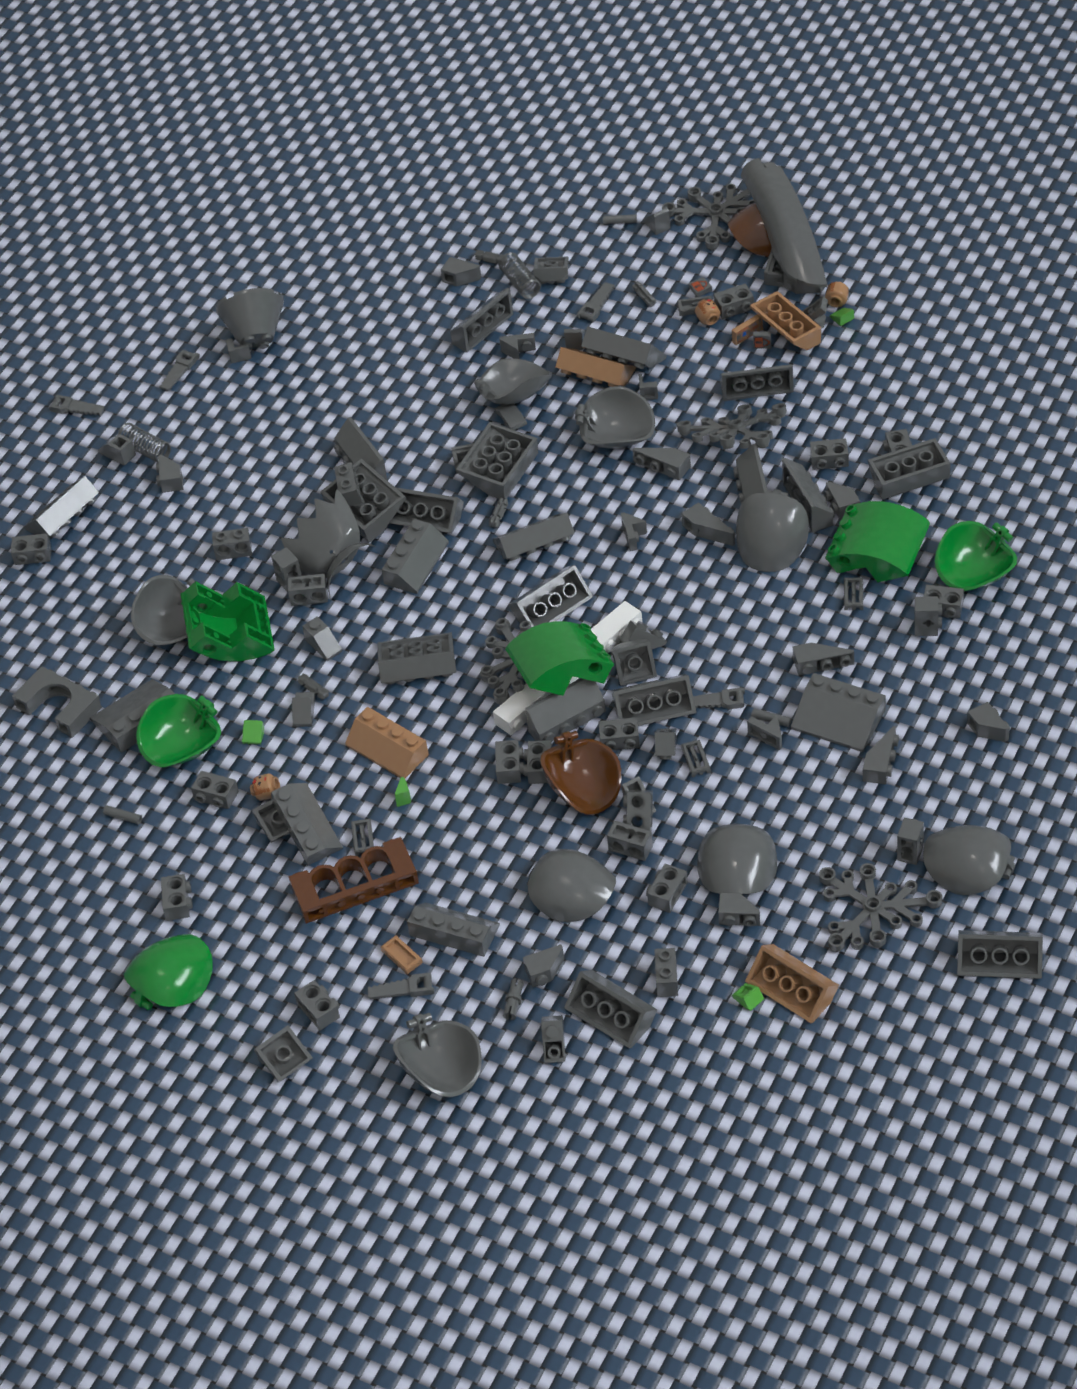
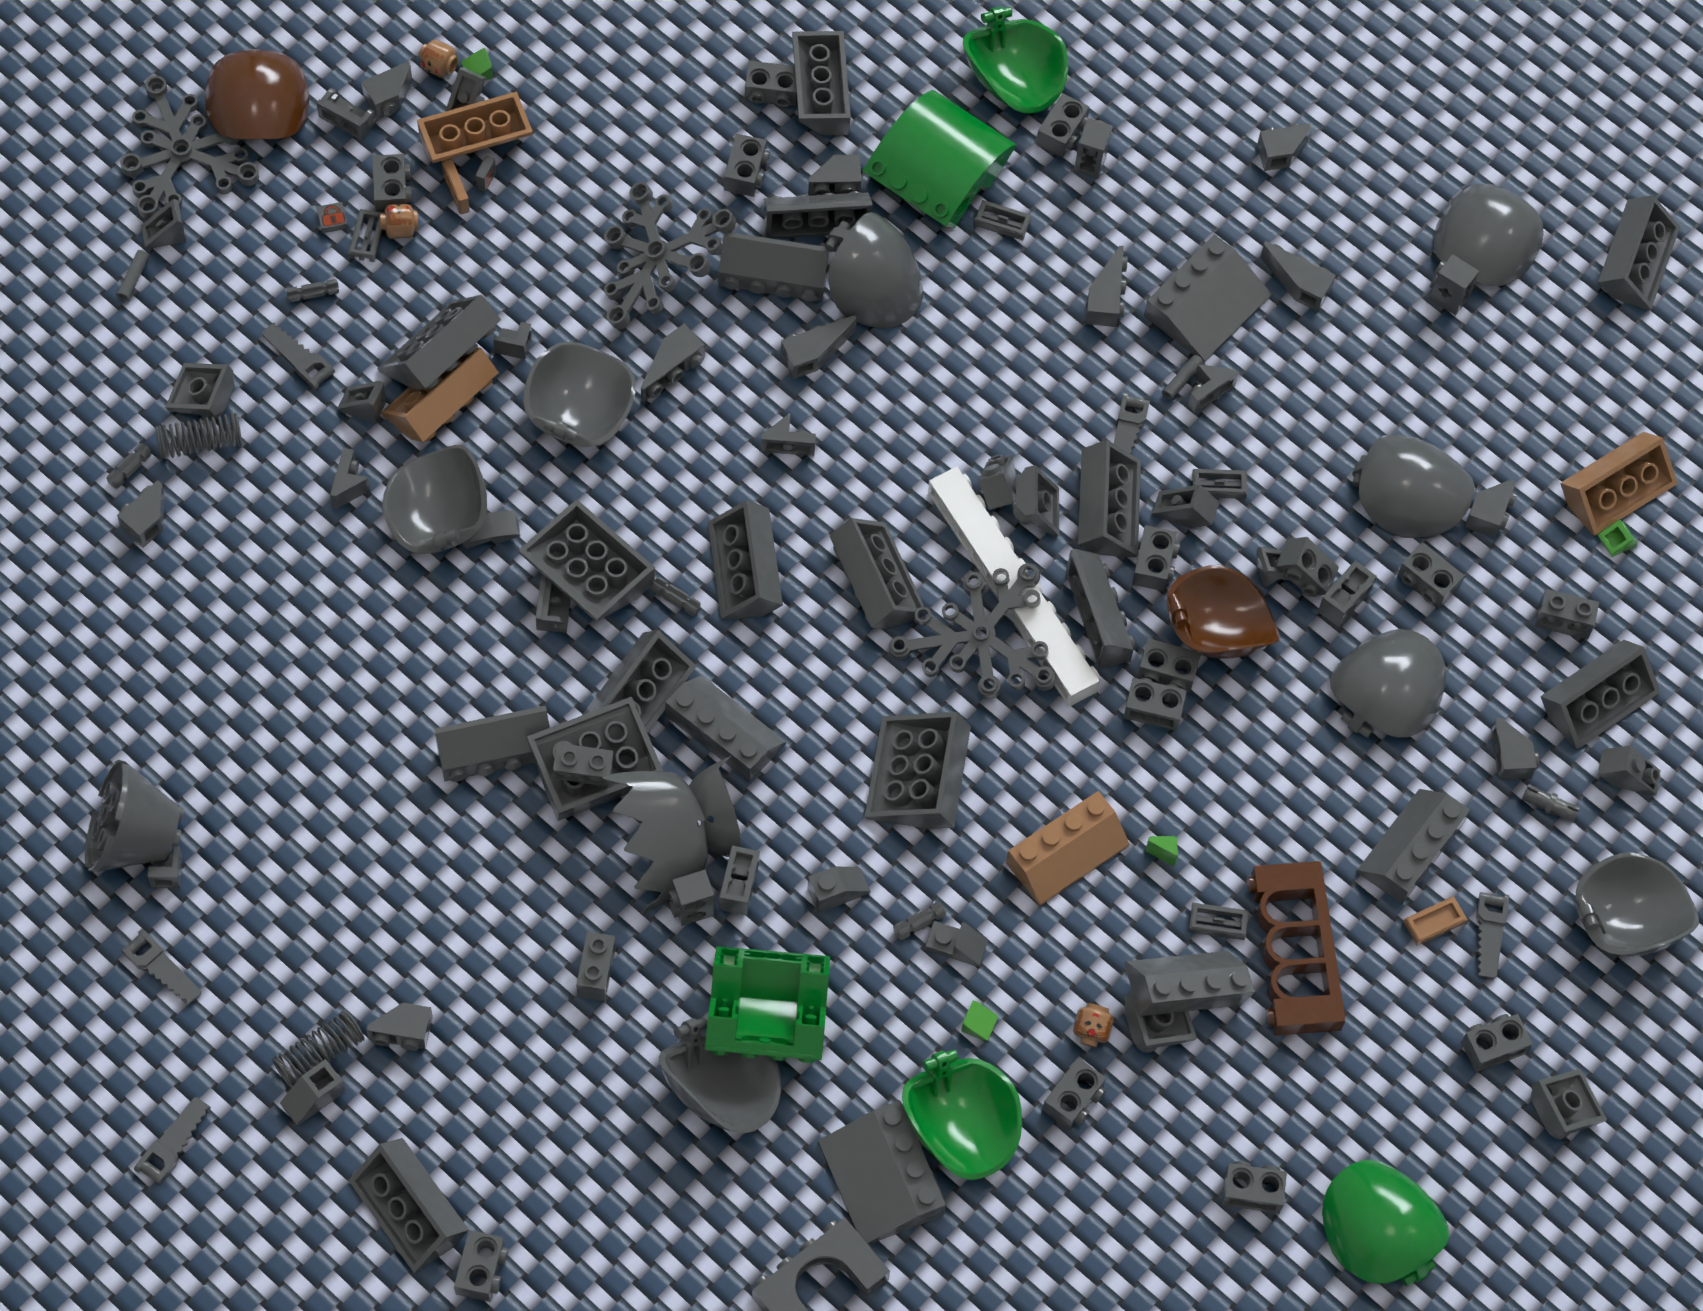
camera: 85 degrees left, 15 degrees up
dark grey piece [103,805,142,825] -> none
dark grey slope [450,288,513,353] -> none
green slope [505,621,614,696] -> none
dark grey slope [720,364,794,401] -> none
dark grey slope [741,158,827,287] -> none
dark grey plant [819,863,942,952] -> none

